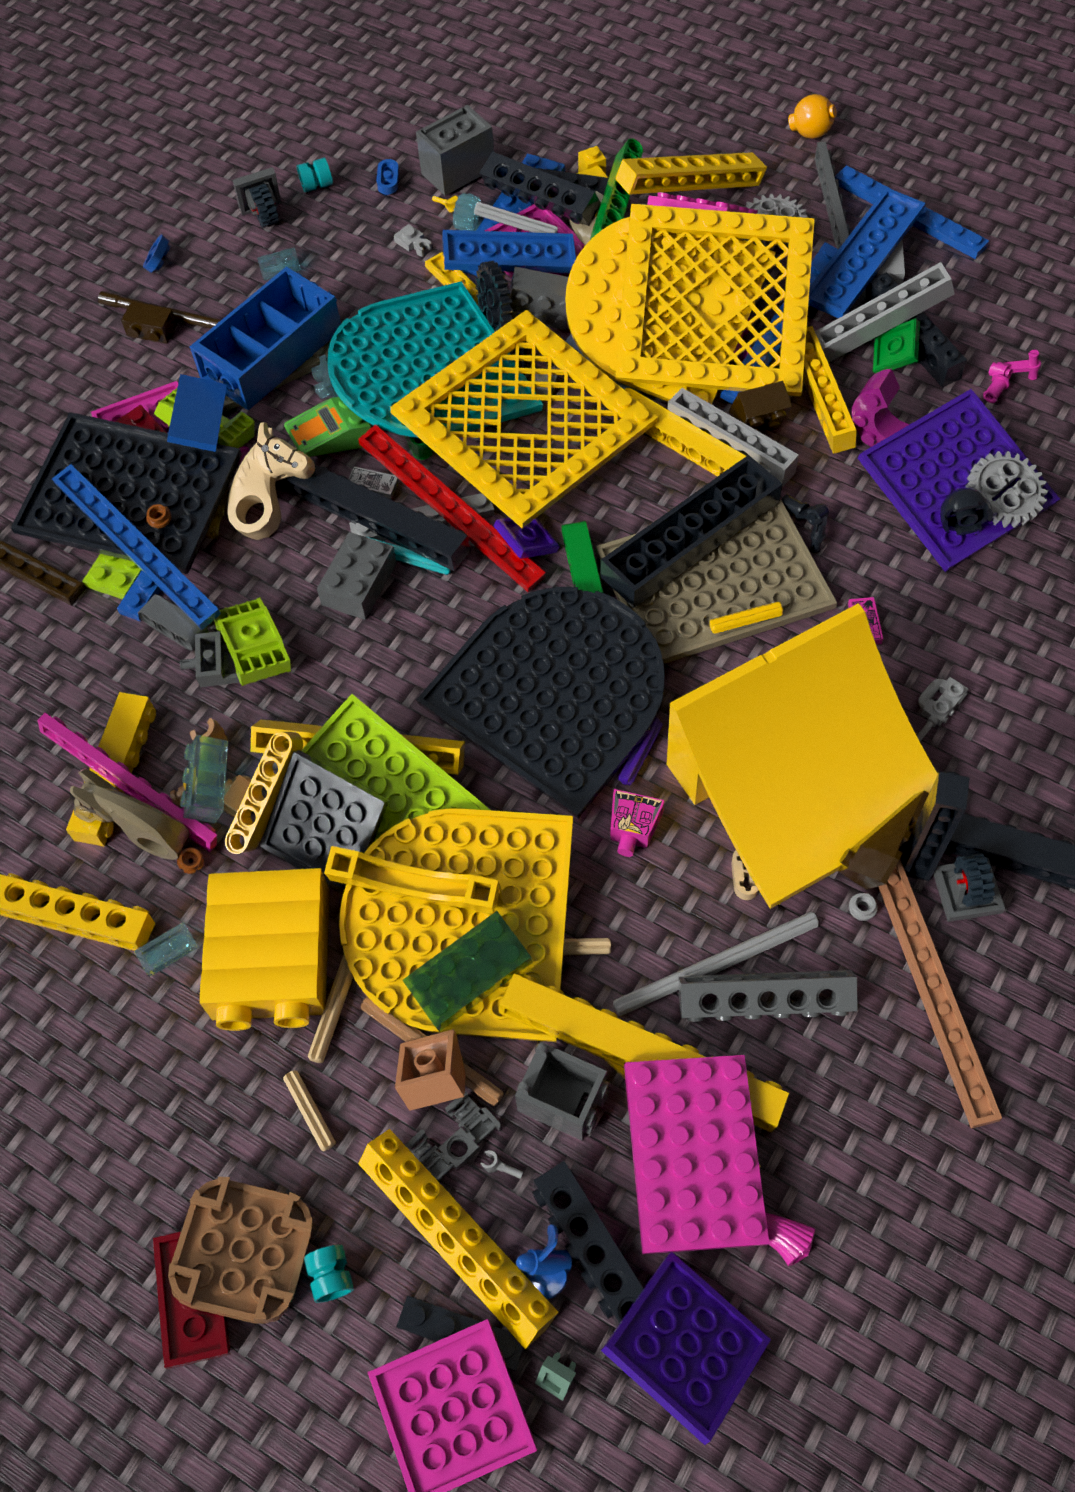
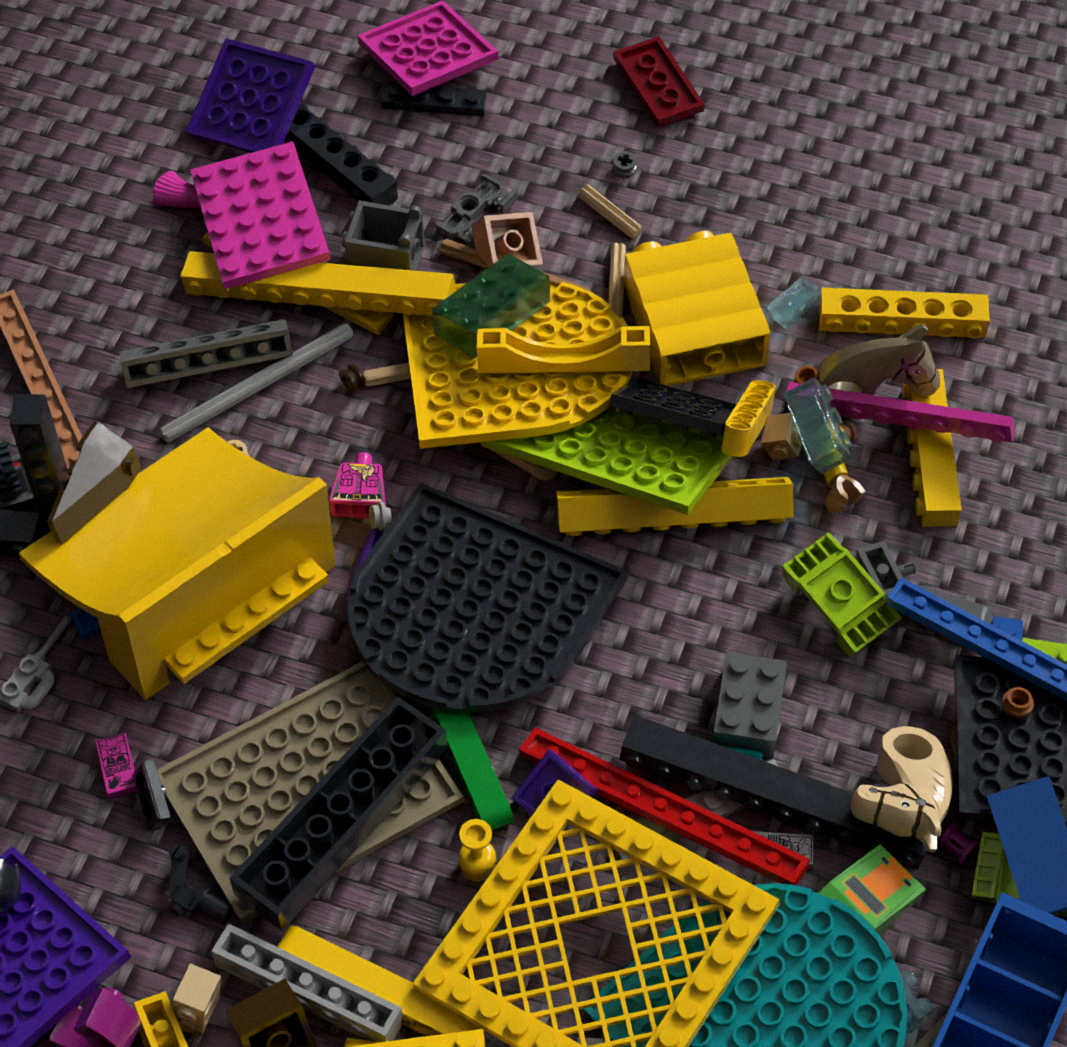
camera: 165 degrees right, 5 degrees down
medium nougat plate [168,1177,312,1324] -> none
teal wheel [304,1245,354,1303] -> none
yellow brick [358,1129,559,1349] -> none
light grey hand [481,1150,523,1179] -> none
blue piece [516,1224,572,1299] -> none
sand green tile [535,1352,576,1401] -> none
yellow axle [709,601,783,634] -> none
none -> black plate [132,759,170,831]
none -> tan brick [173,964,221,1033]
none -> dark brown bush [339,364,366,392]
none -> light grey plate [369,502,391,531]
none -> yellow piece [458,819,496,882]
none -> dark grey bush [613,151,637,178]

